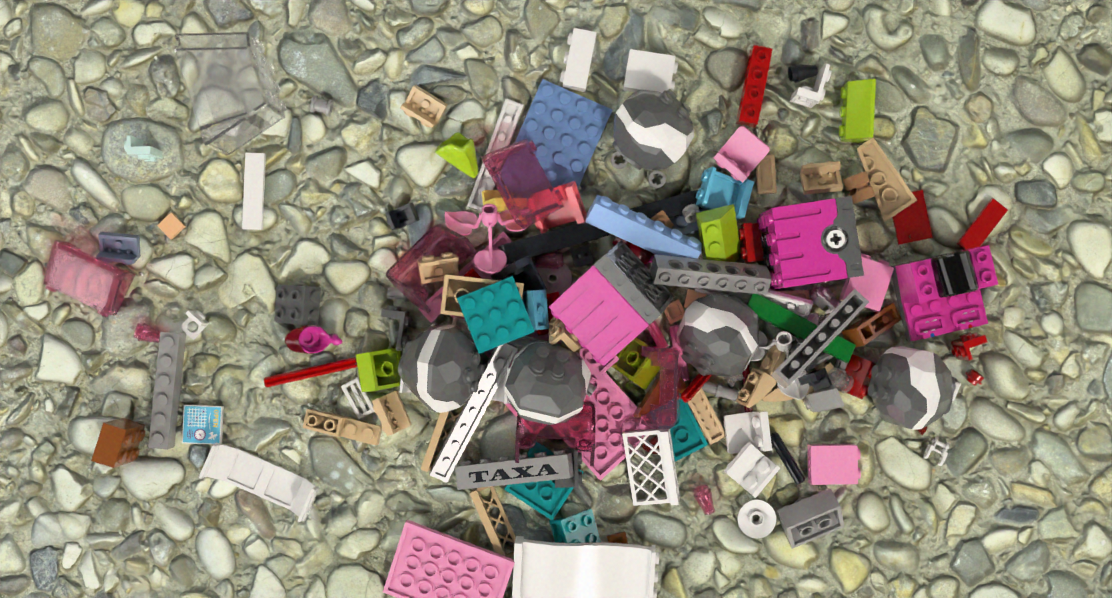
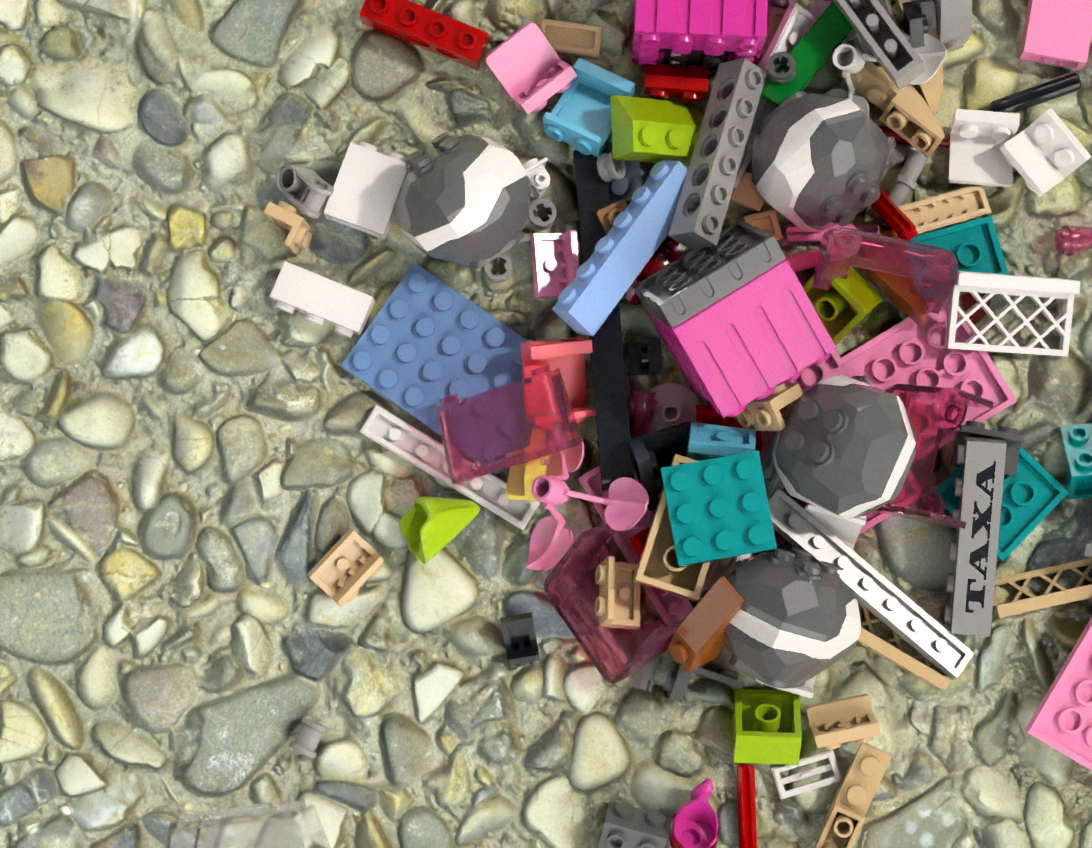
camera: 70 degrees left, 5 degrees down
none -> tan bracket [264,201,312,255]
none -> light grey piece [275,164,334,219]
none -> white hinge [522,157,551,199]
none -> bright pink bracket [530,230,581,299]
none -> dark orange slope [668,576,744,673]
none -> dark grey bush [767,52,796,85]

